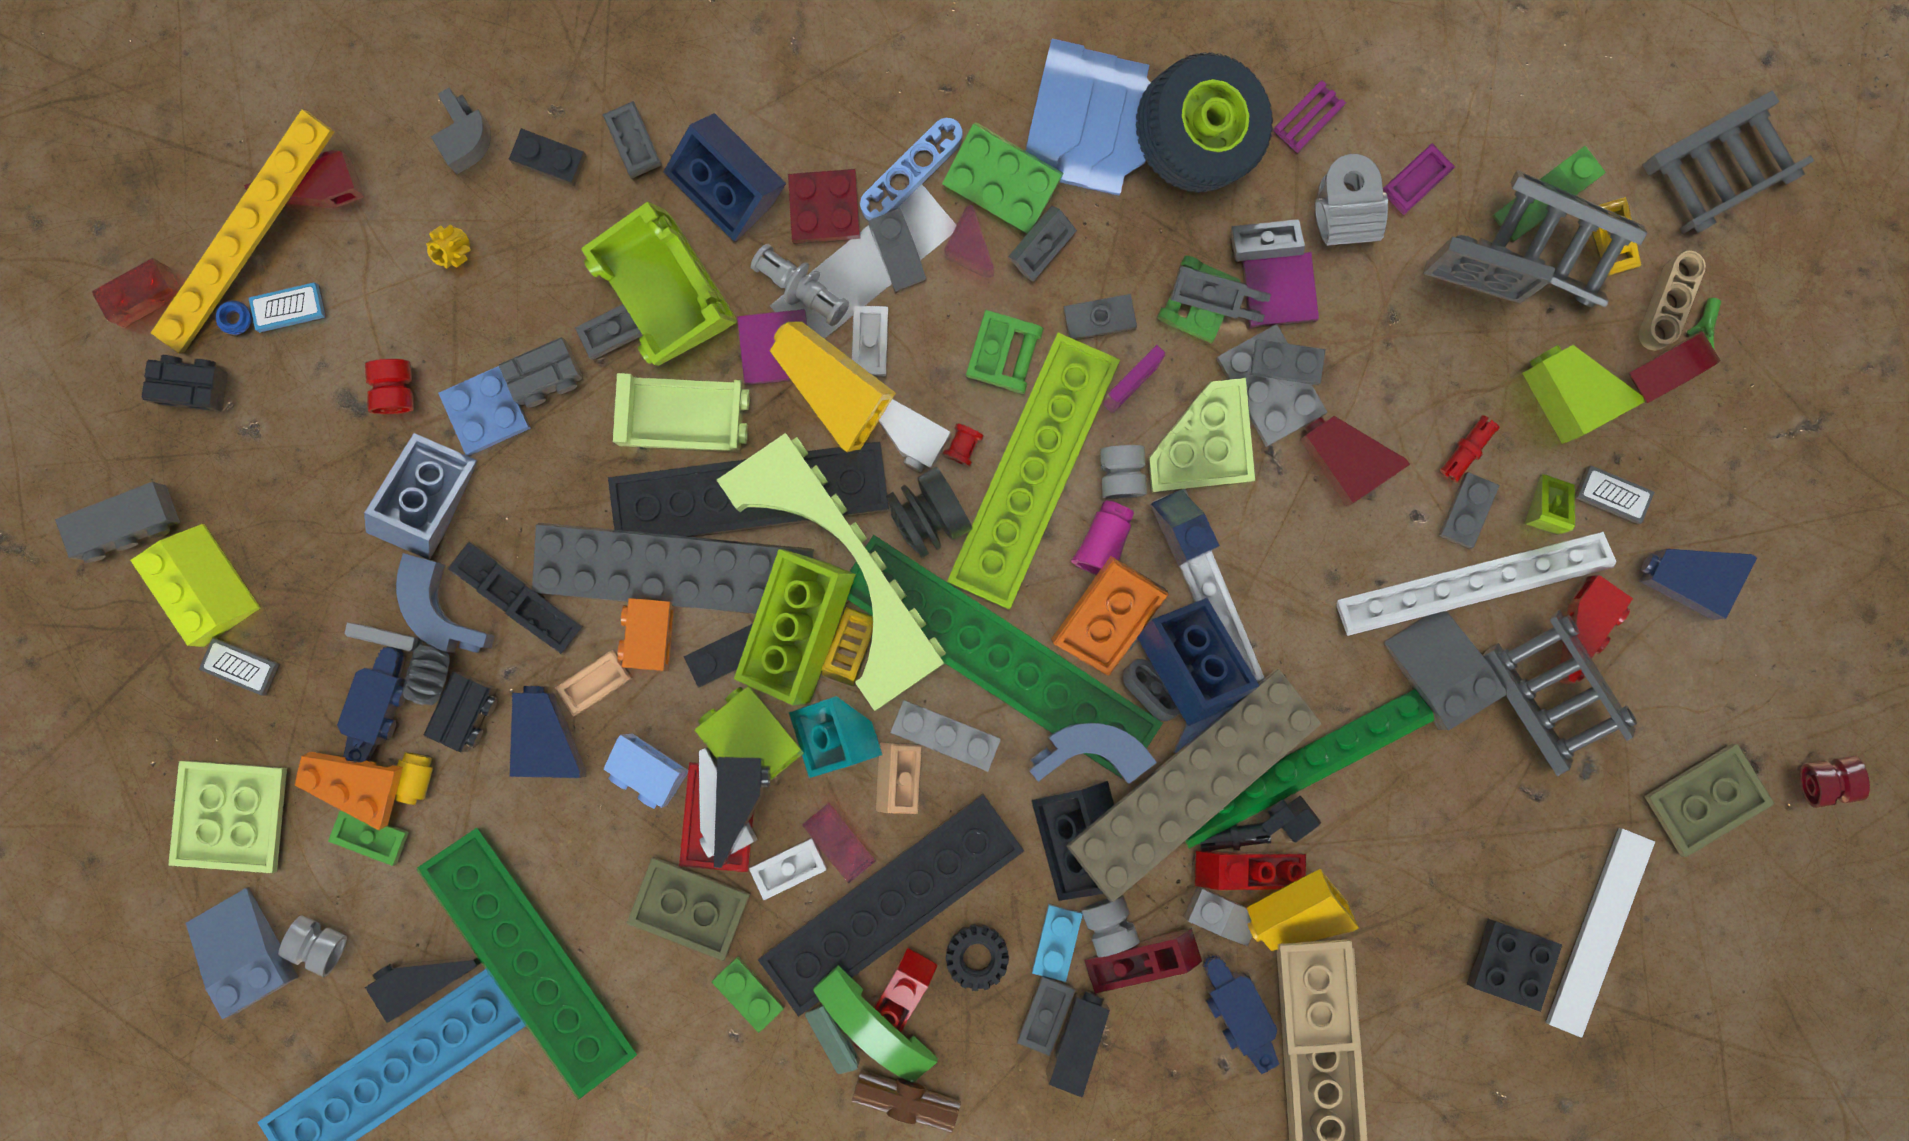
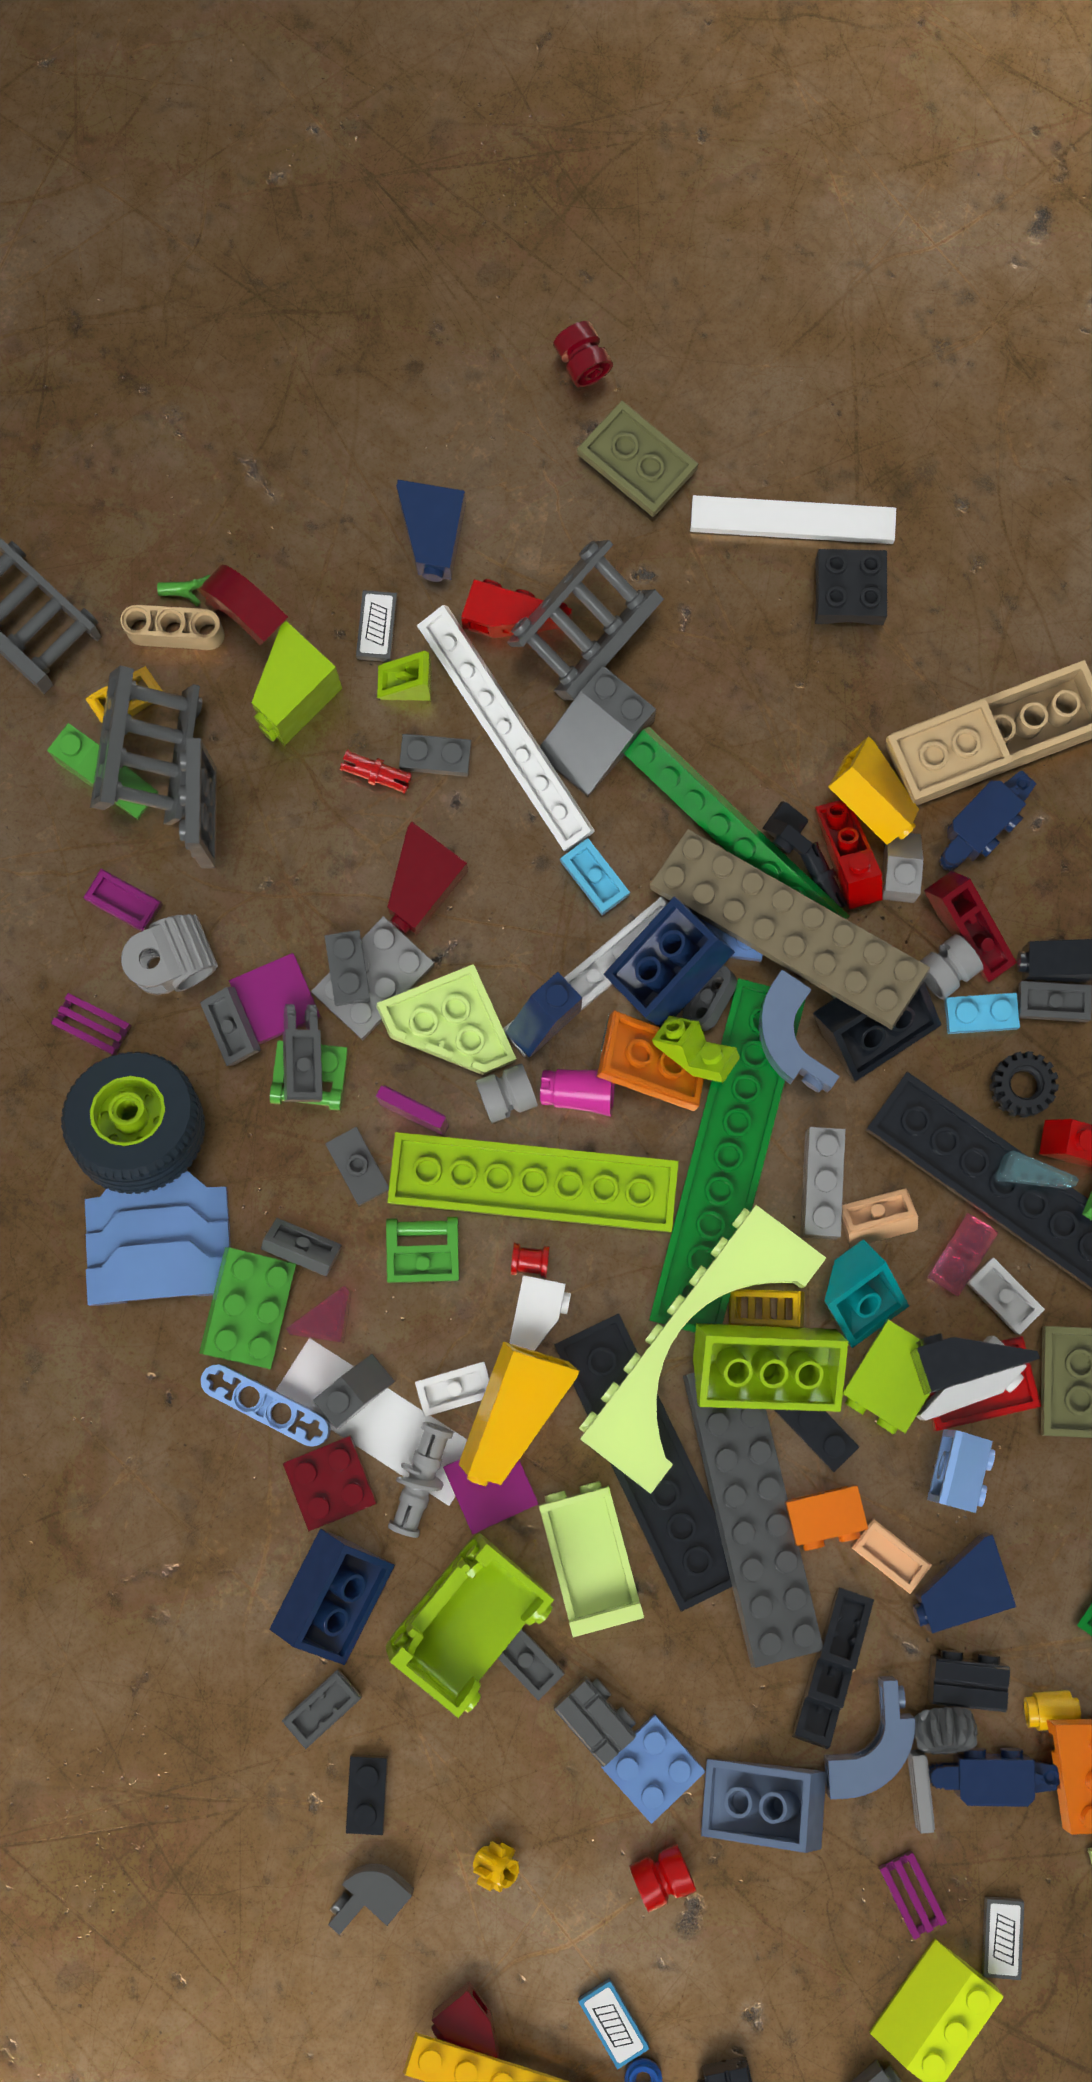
camera: 110 degrees left, 5 degrees down
pearl dark grey wheel [886,466,973,558] -> none
none -> medium azure plate [560,838,630,915]
none -> lime slope [652,1016,740,1083]
none -> magenta tile [878,1851,947,1940]
none -> clear light blue slope [995,1150,1079,1189]

